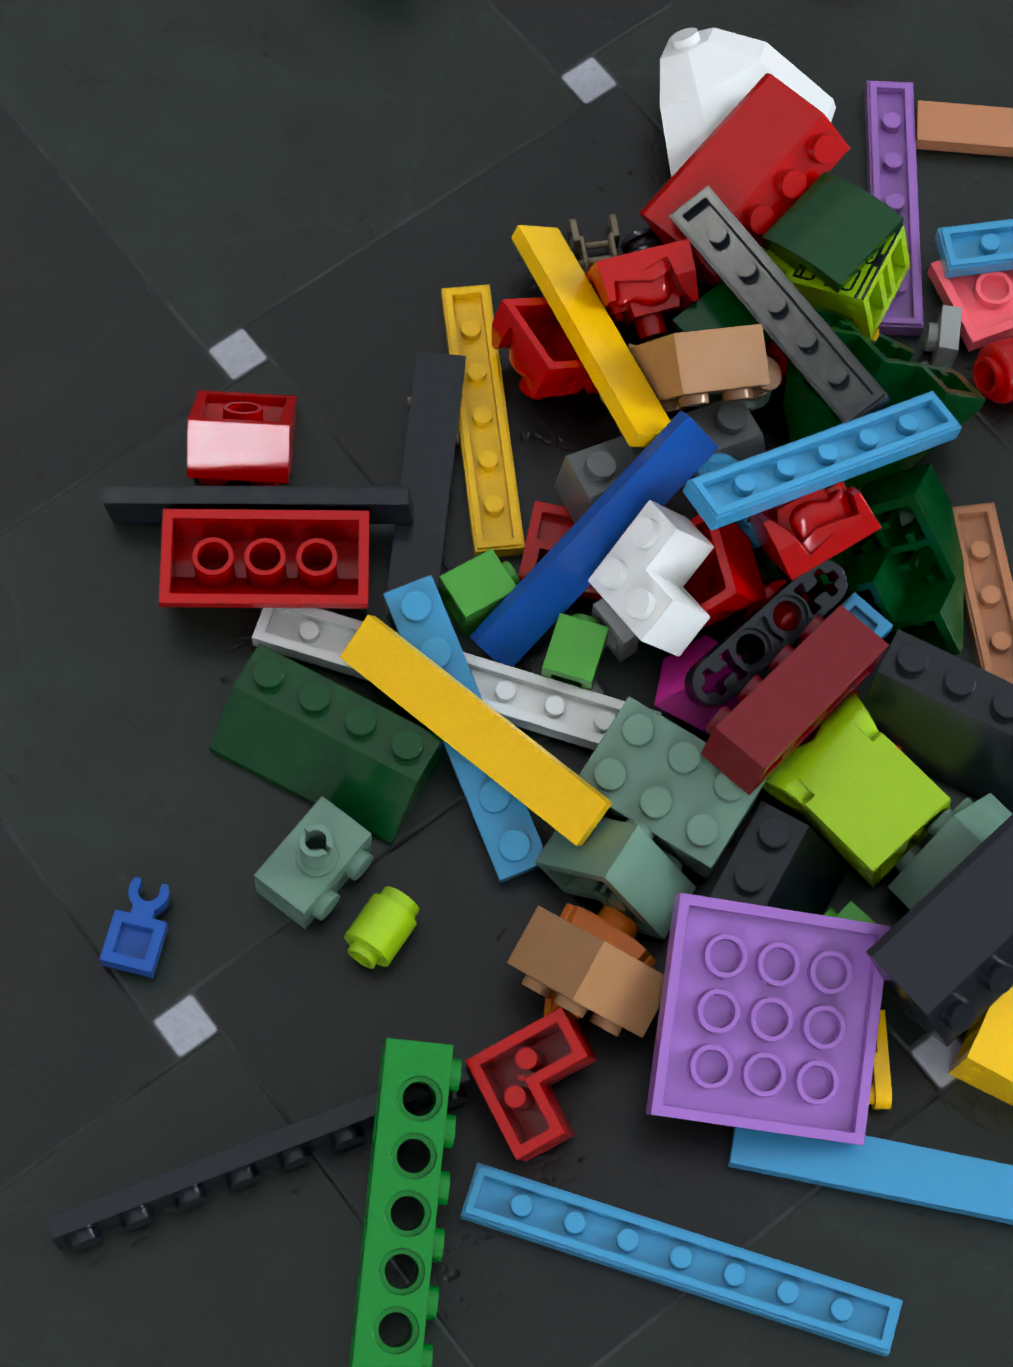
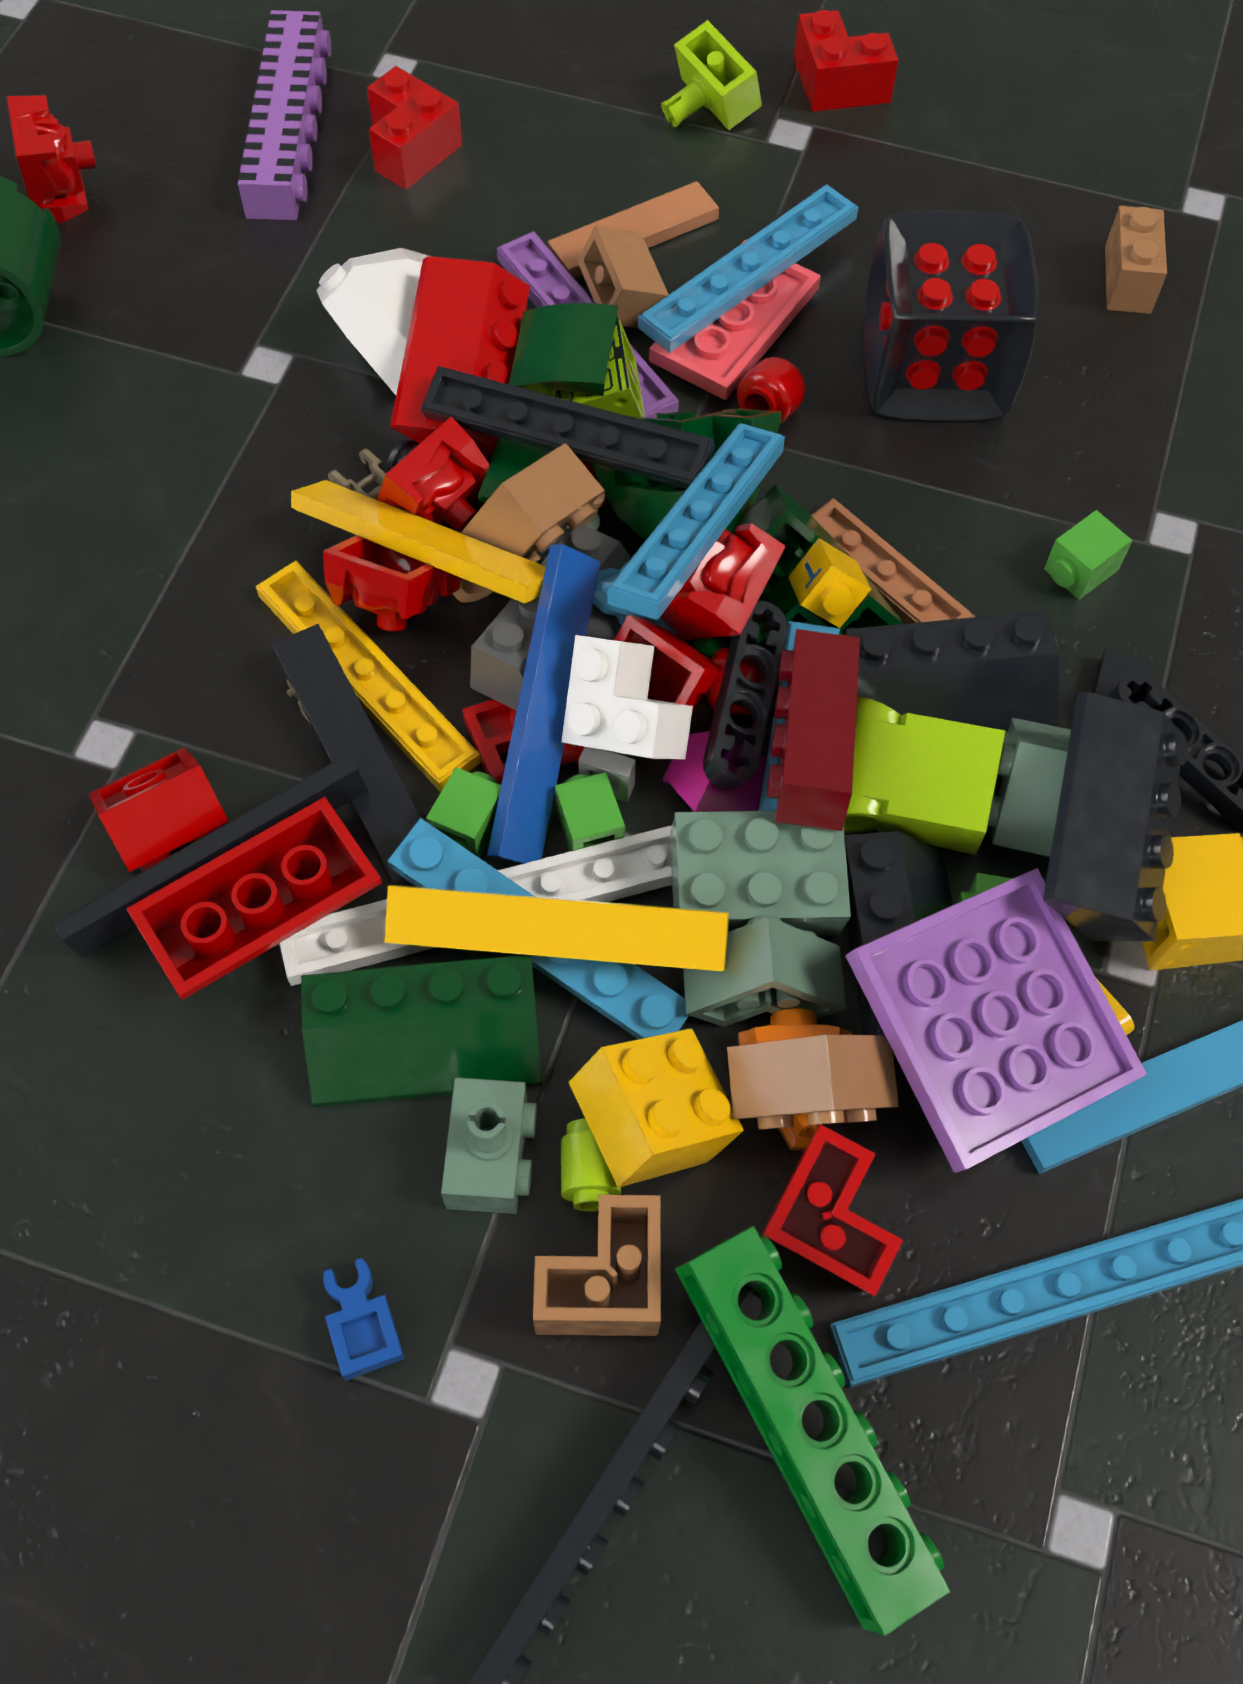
camera: 30 degrees left, 5 degrees down
light grey plate [924,305,962,368] -> none
none -> medium nougat brick [533,1195,661,1336]
none -> yellow brick [568,1028,744,1188]
none -> medium nougat brick [577,225,669,328]
none -> yellow brick [788,538,871,628]

